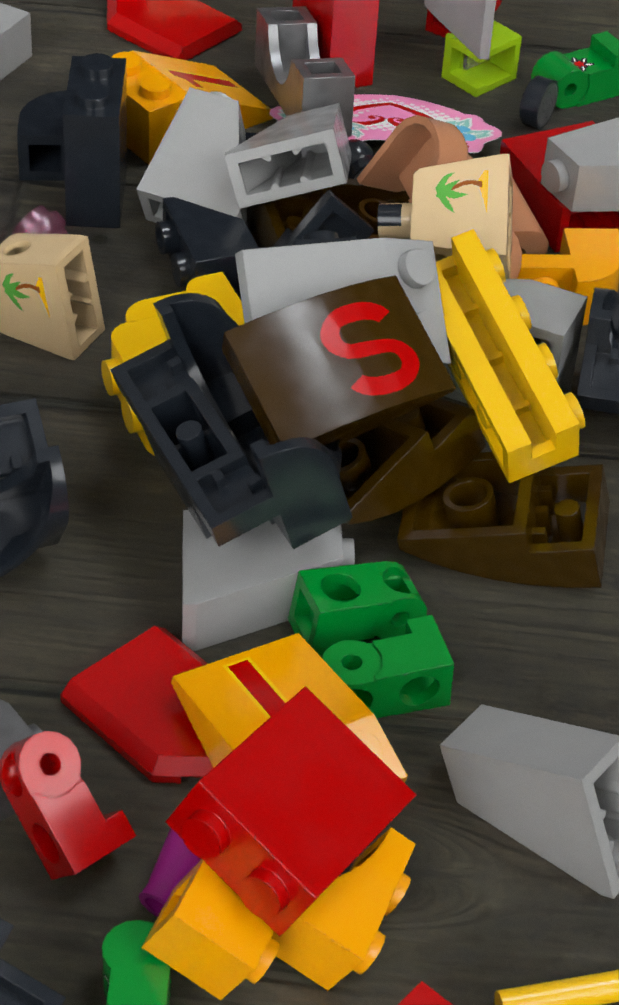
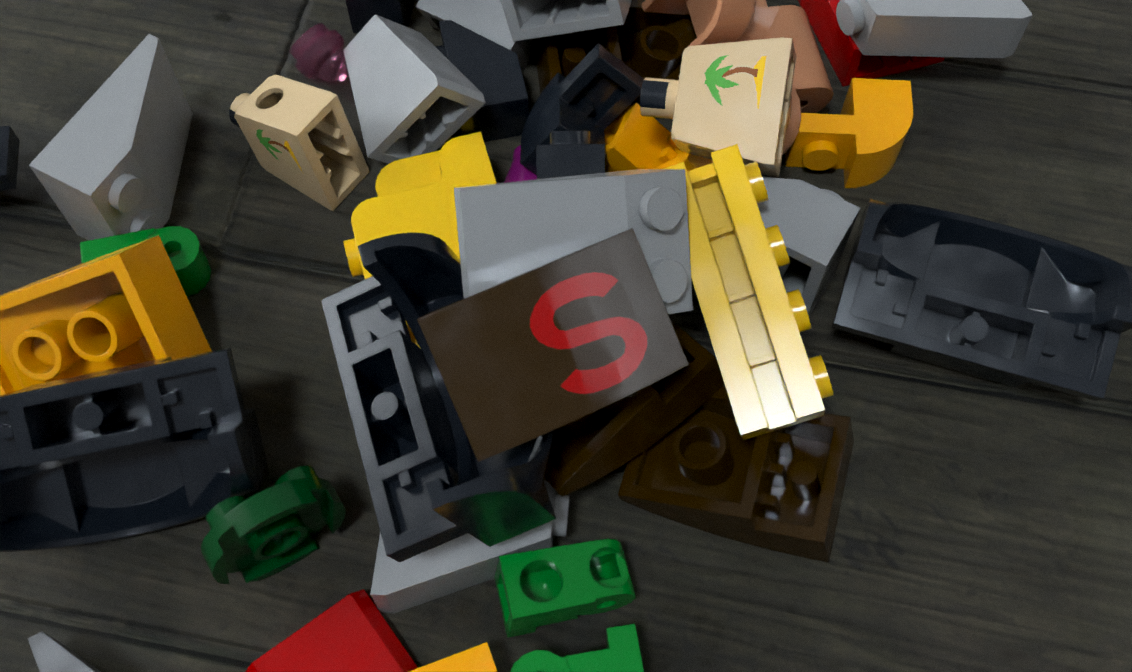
camera: 10 degrees right, 20 degrees up
none -> dark green plate [201,465,346,584]
none -> light grey slope [343,14,486,164]

